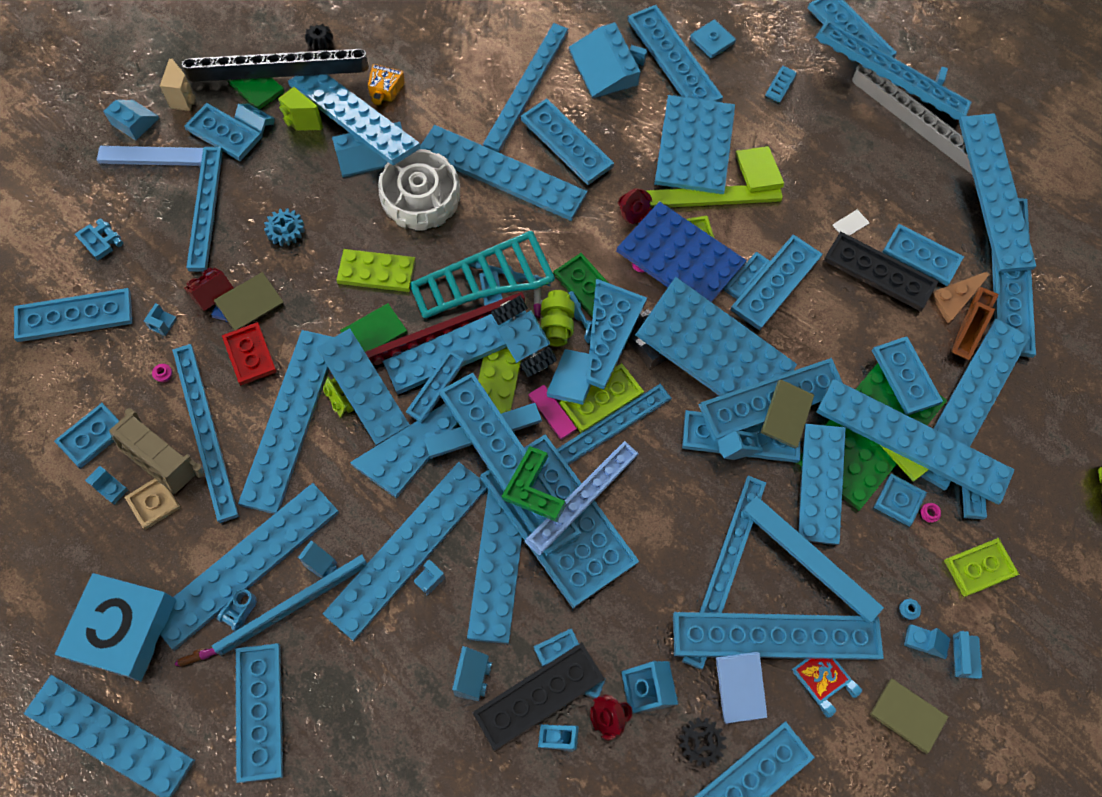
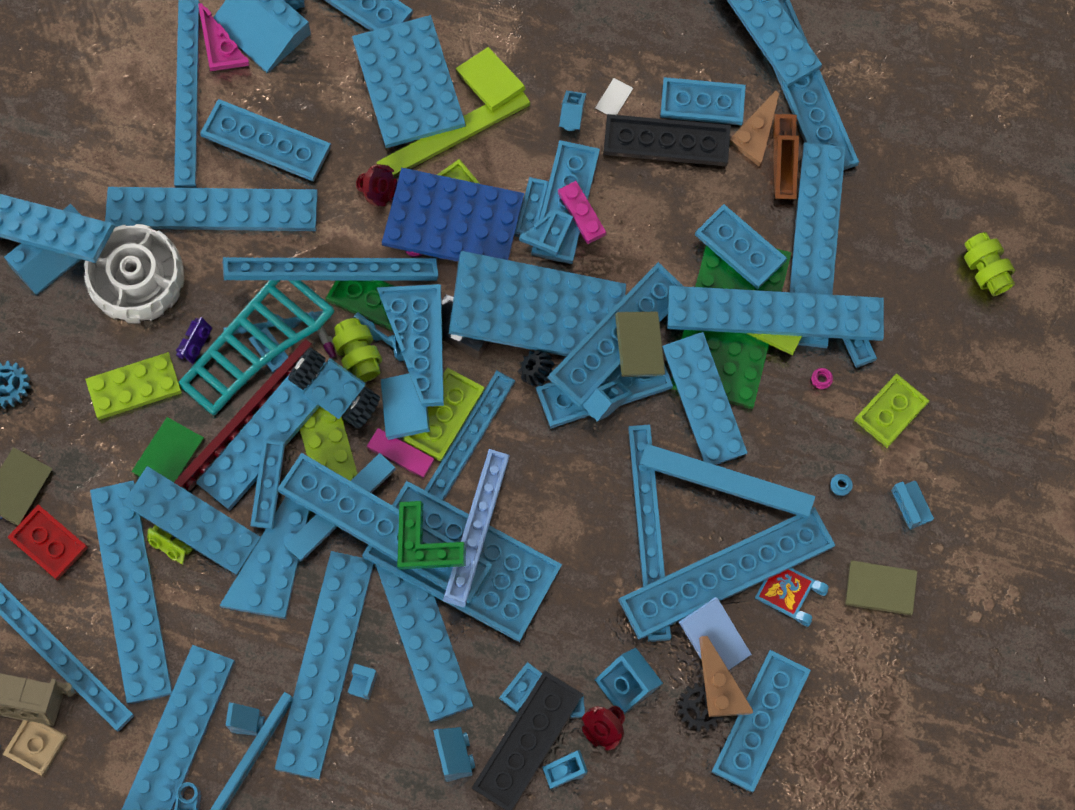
camera: 25 degrees left, 5 degrees up
light orange torso [368,64,405,105] -> none
dark azure tile [873,473,927,527] -> none
dark azure slope [904,624,950,659] -> none
none -> dark purple hinge [176,317,213,364]
none -> dark pink wing [198,3,249,71]
none -> dark azure plate [222,257,438,281]
none -> black gear [517,349,555,387]
none -> dark azure wing [519,209,573,256]
none -> dark pink plate [558,181,606,244]
none -> dark azure slope [559,90,586,131]
none -> medium nougat wing [699,636,753,717]

